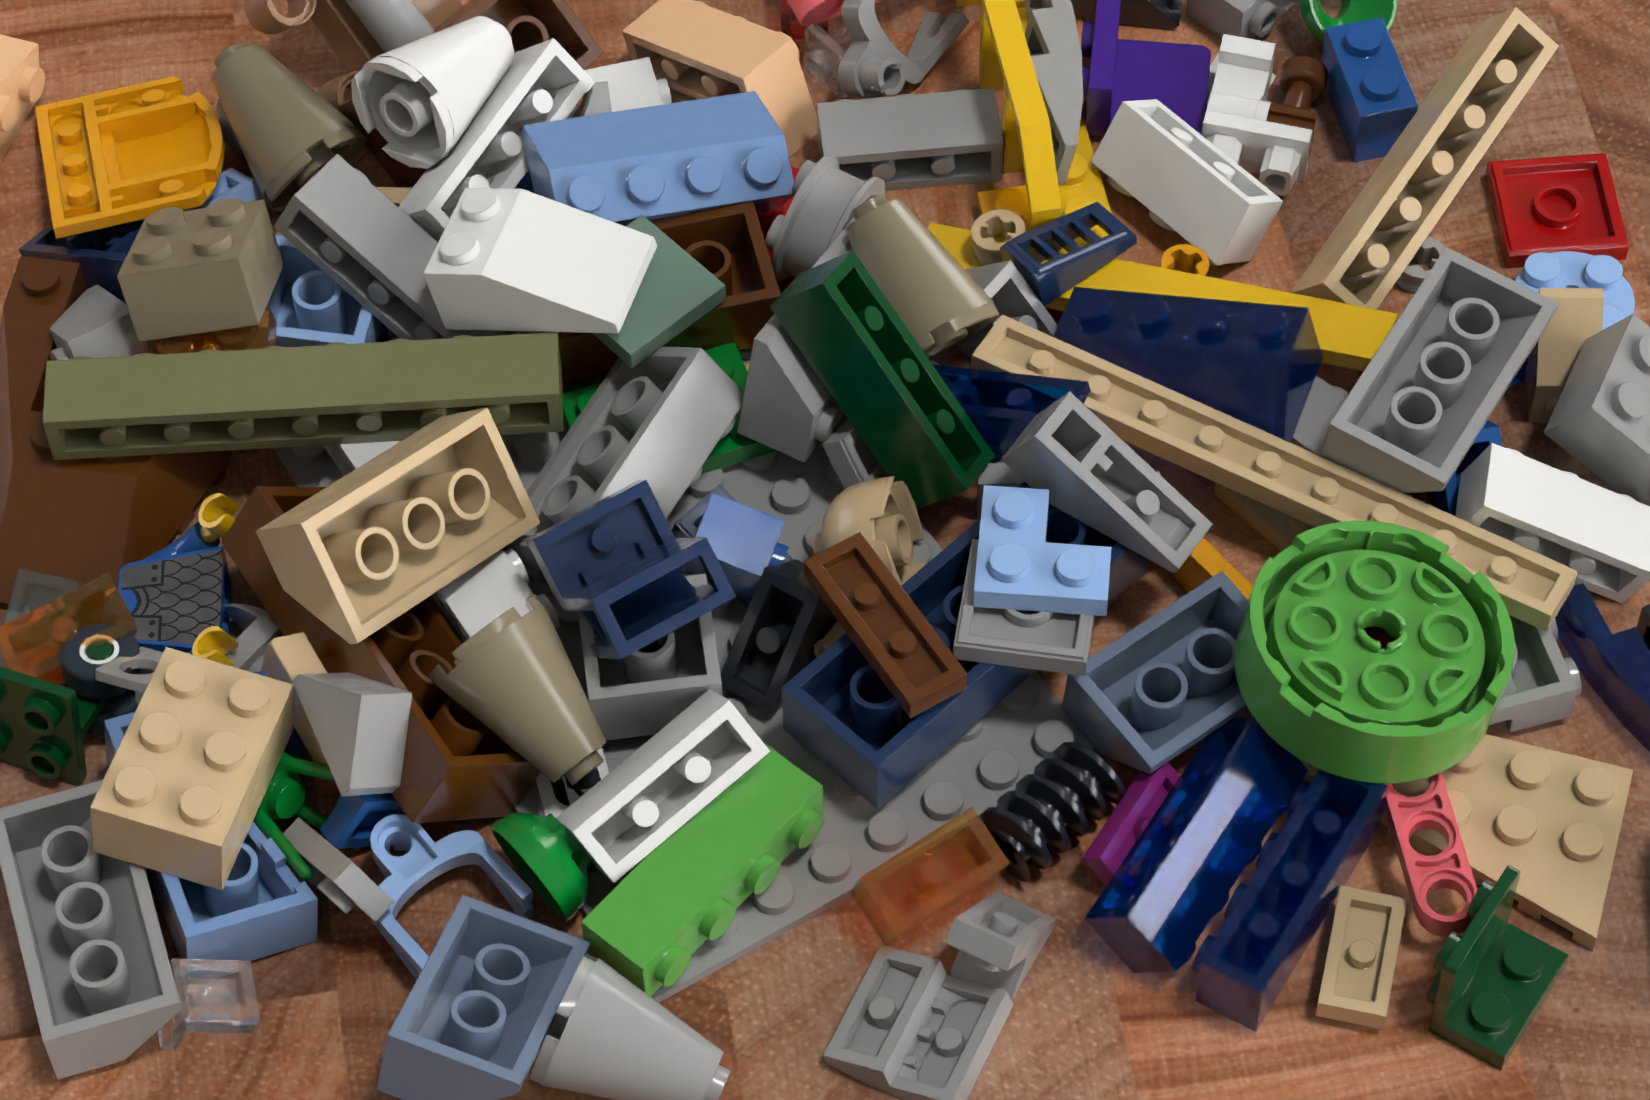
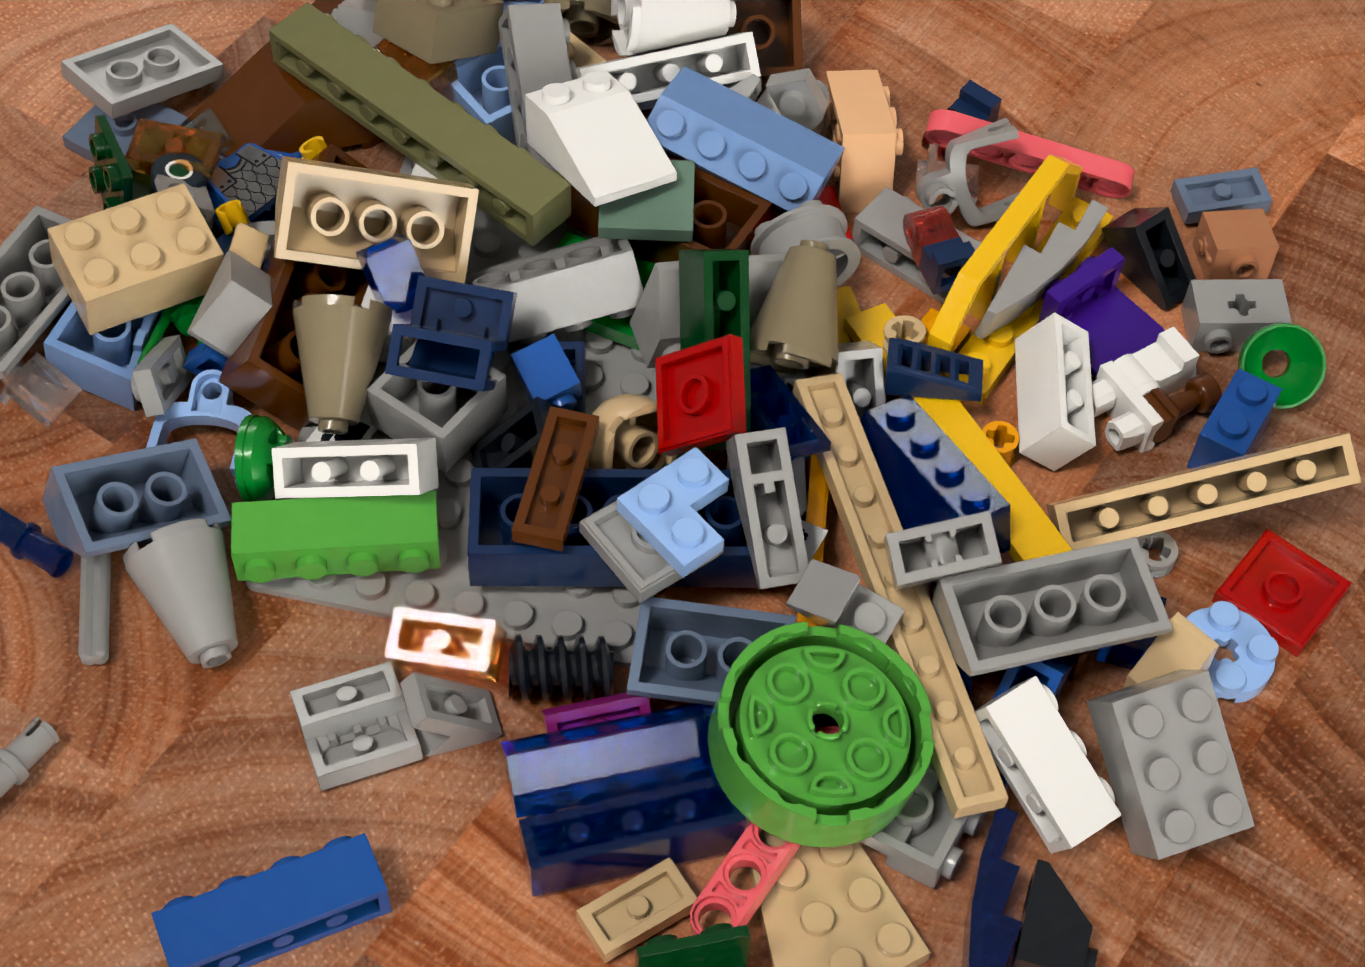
camera: 40 degrees right, 0 degrees up
none -> clear blue brick [356,234,425,314]
none -> red plate [655,334,746,456]
none -> light grey plate [765,68,829,129]
none -> light grey slope [786,559,905,644]
none -> light grey brick [883,511,1002,590]
none -> leg [903,205,975,295]

